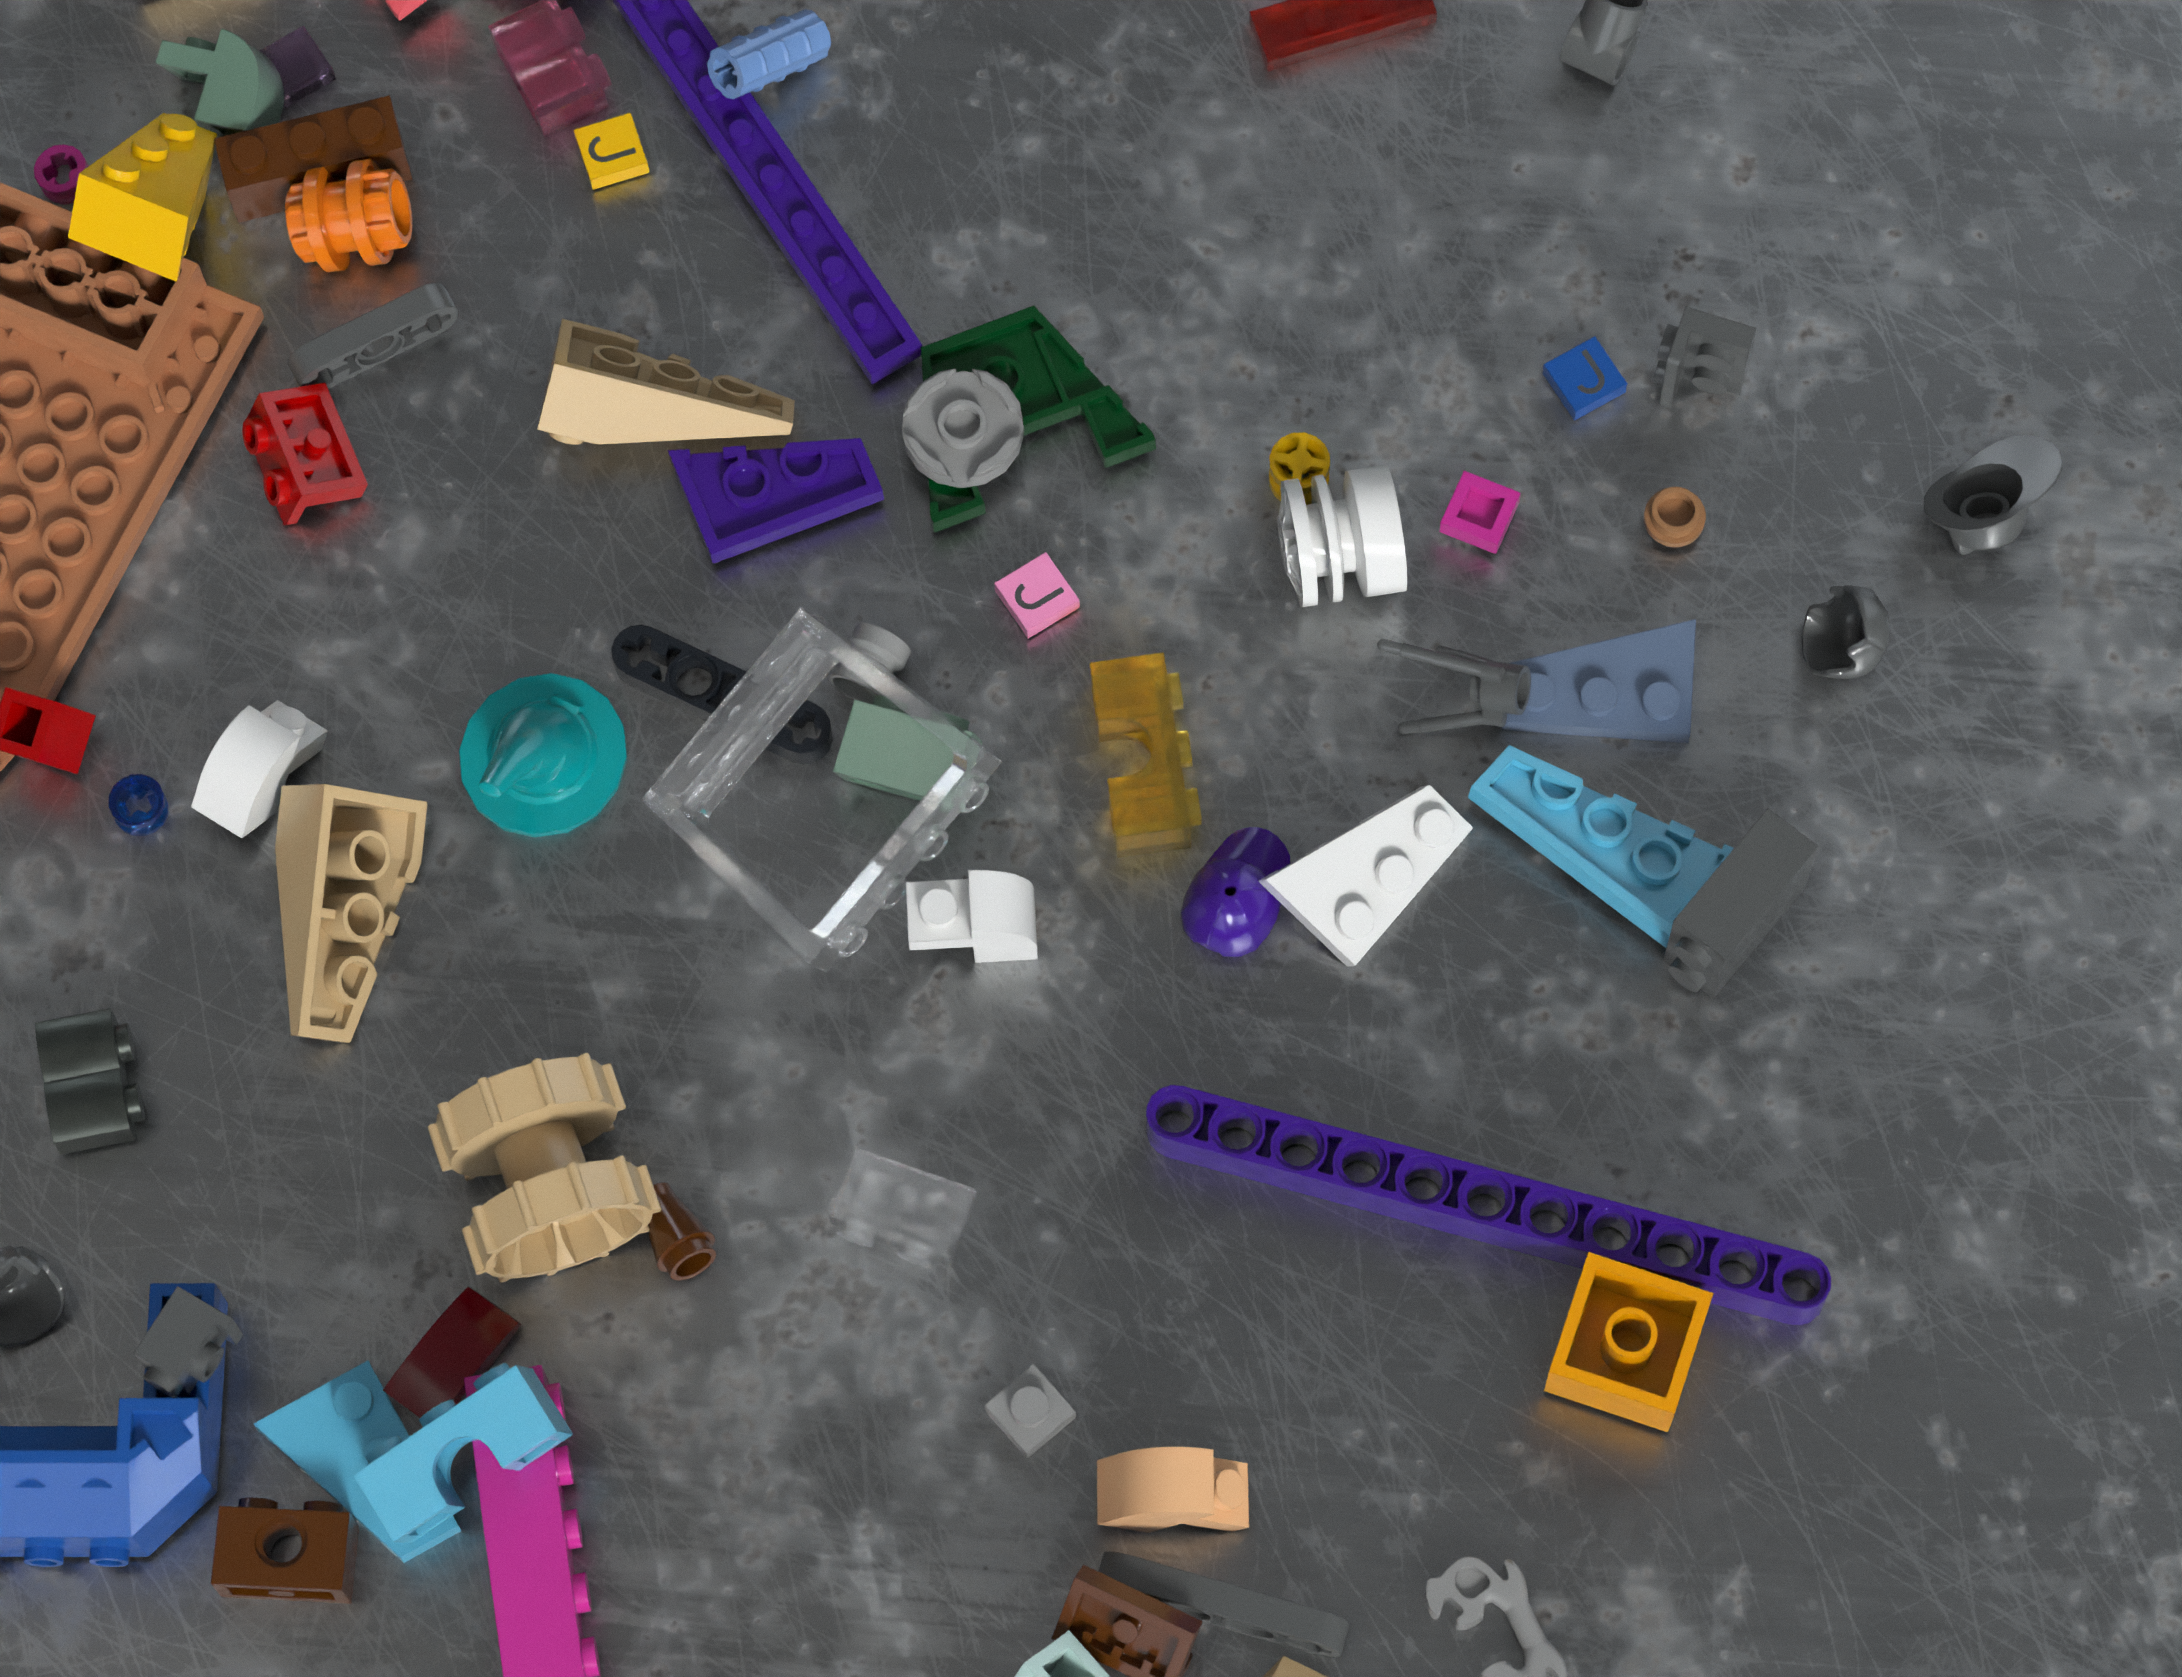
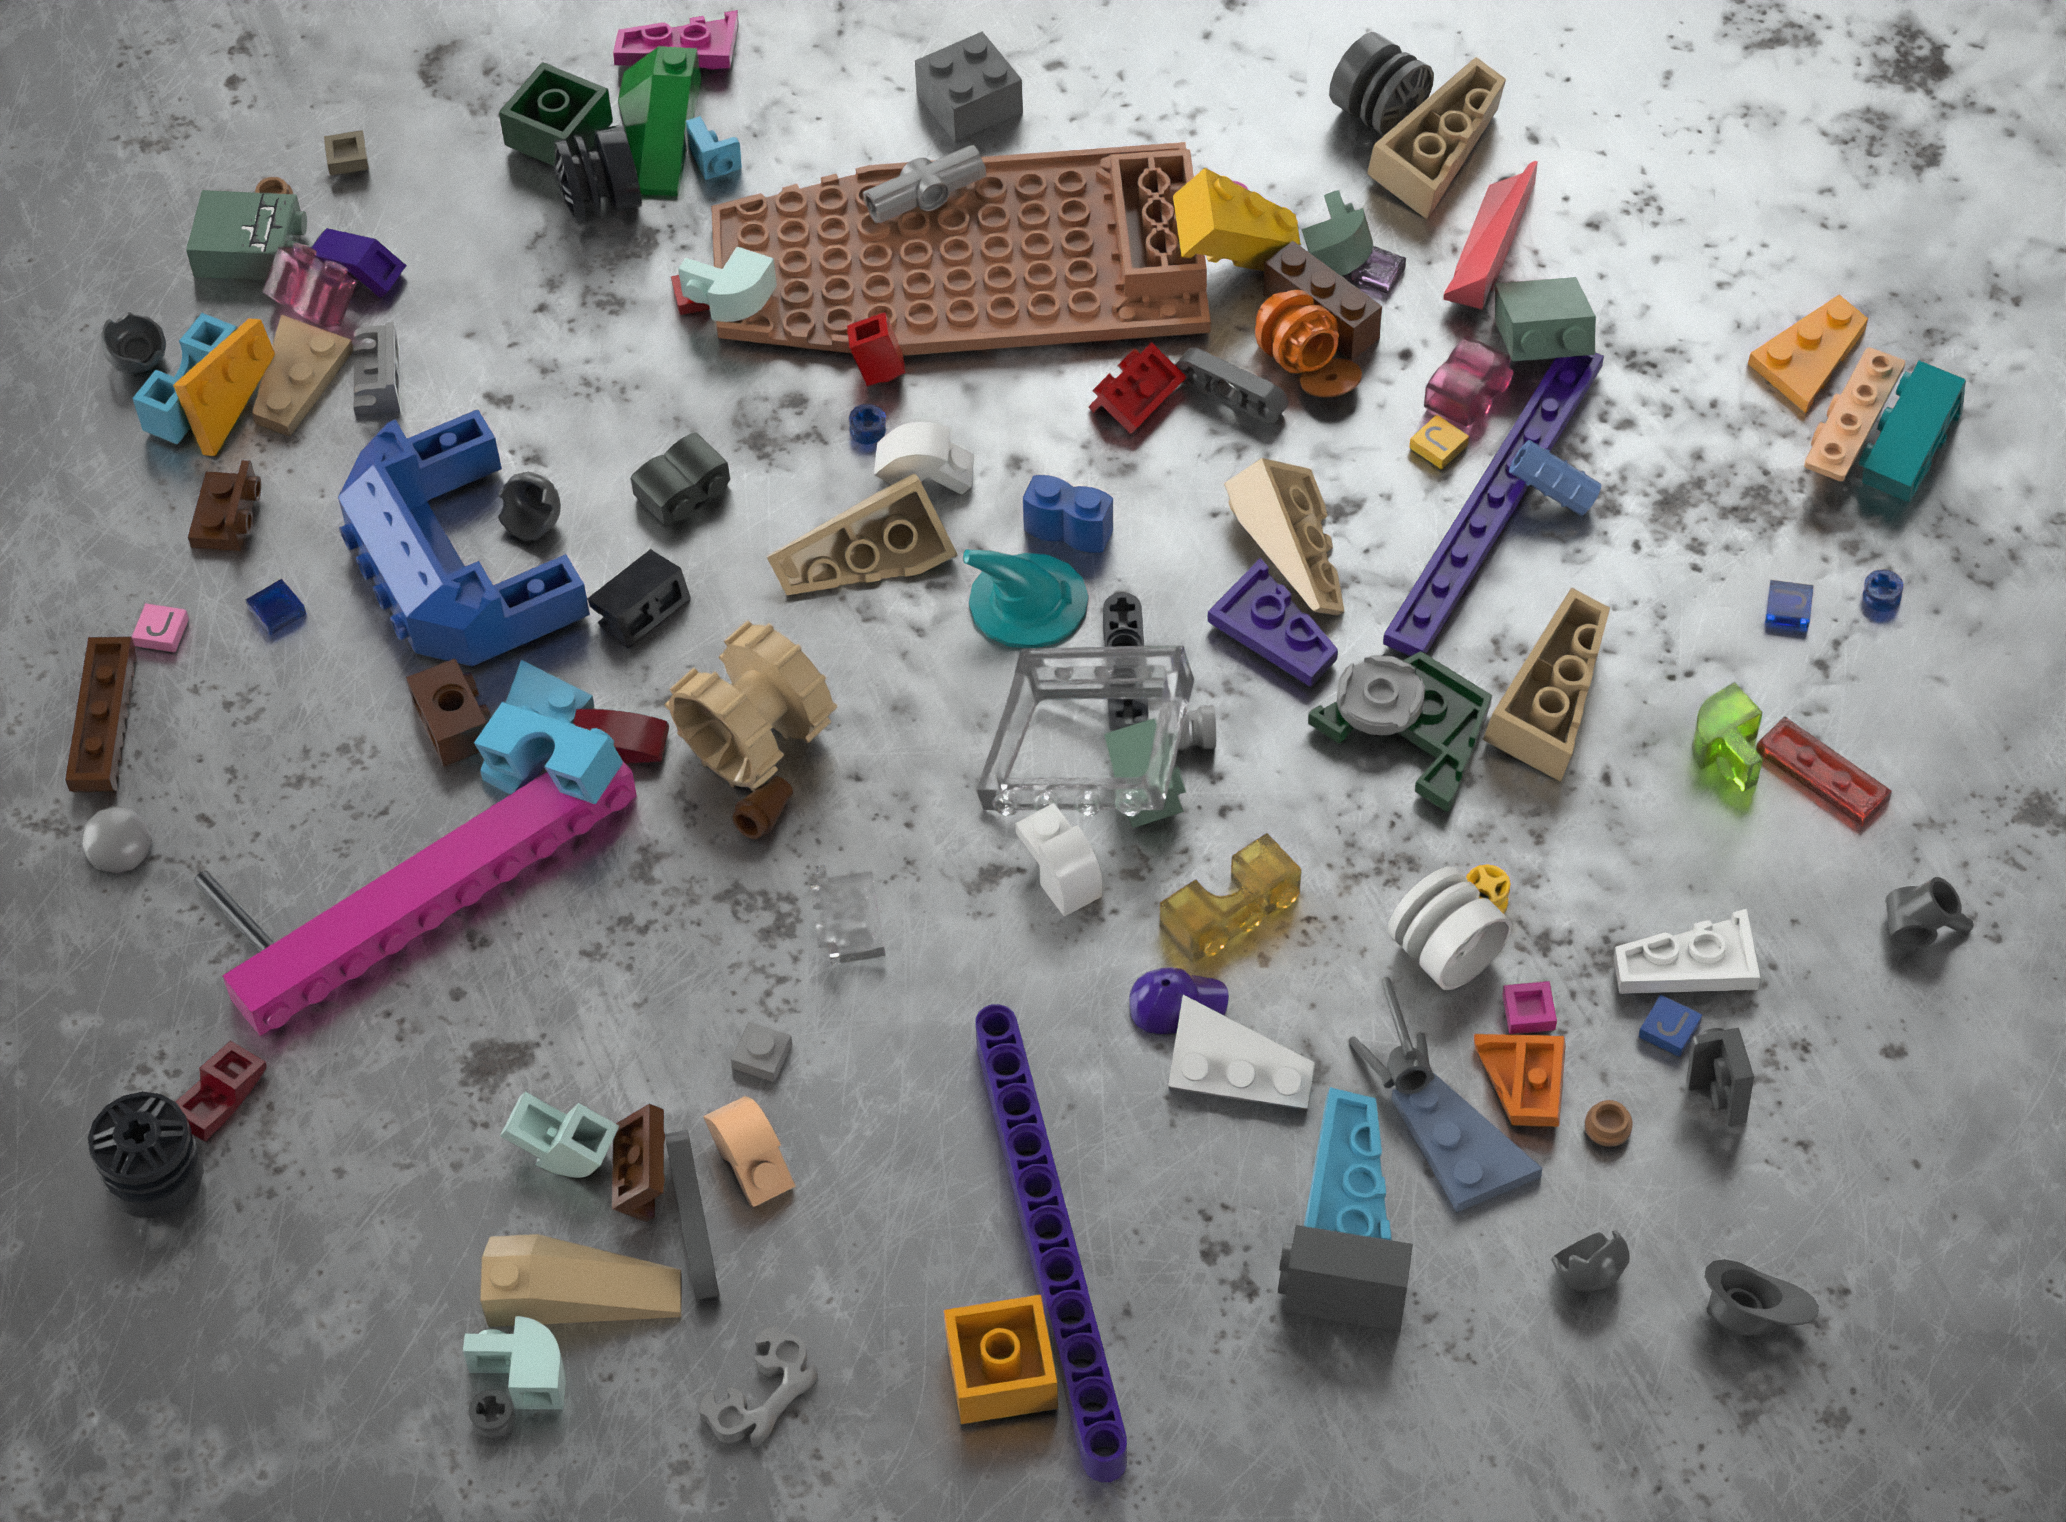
camera: 60 degrees right, 15 degrees down
dark grey brick [134,1286,243,1398] -> none
bright pink tile [994,552,1080,639] -> none
none -> black hinge [587,549,691,648]
none -> blue brick [1023,475,1113,553]
none -> dark orange piece [1300,358,1362,397]
none -> orange wing [1474,1034,1566,1127]
none -> tan wedge [1483,587,1610,782]
none -> white wing [1614,908,1760,994]
none -> clear neon green brick [1692,682,1763,792]

